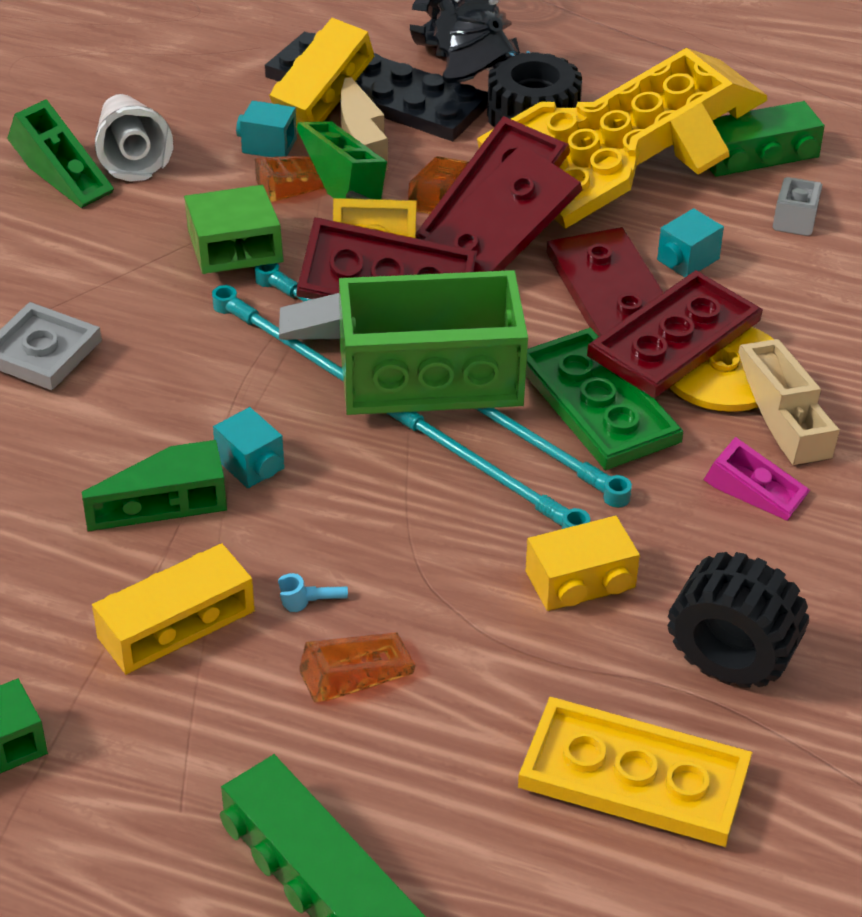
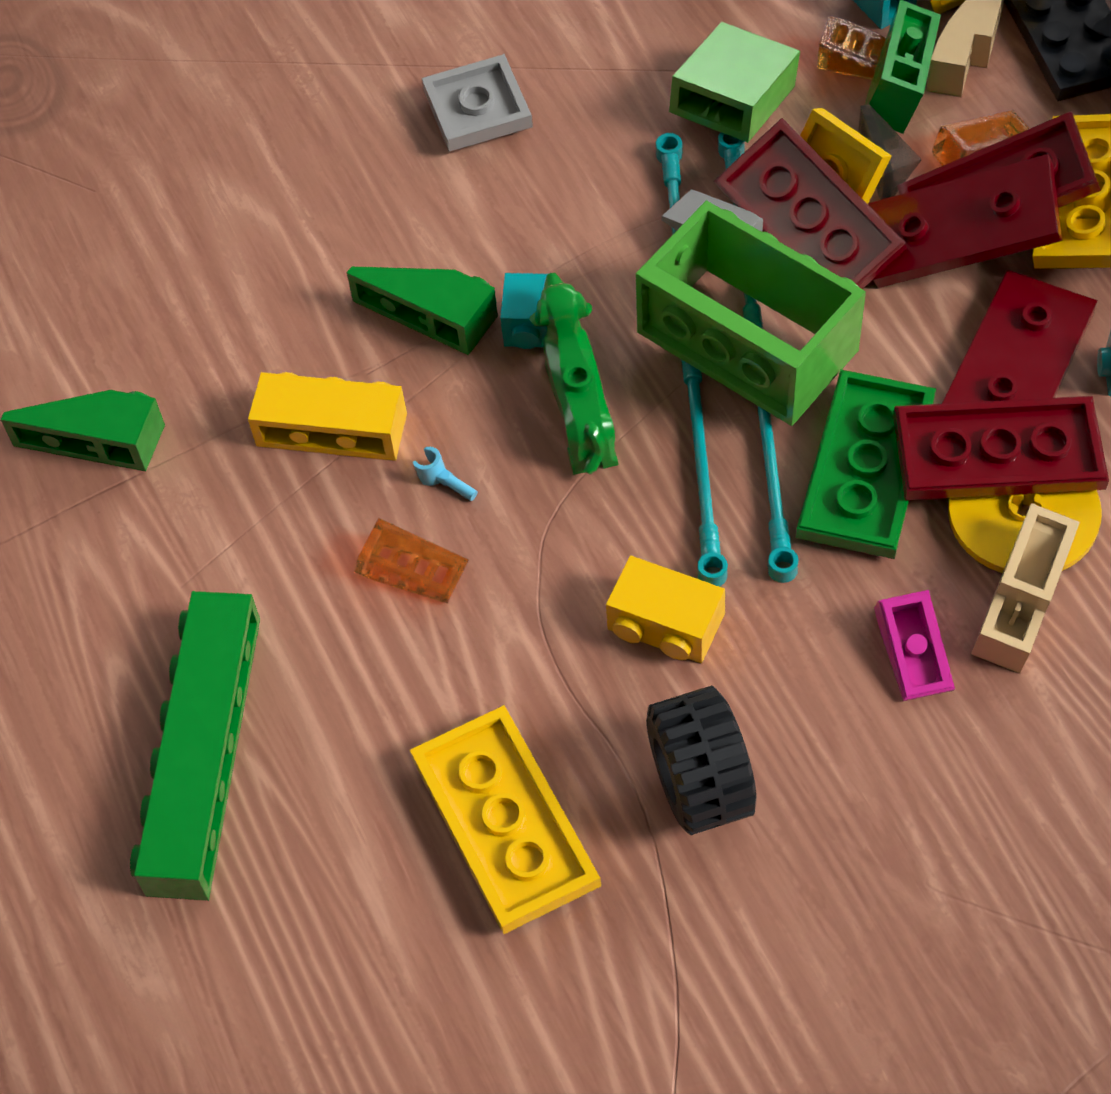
camera: 50 degrees right, 15 degrees up
none -> green animal [529,273,619,475]

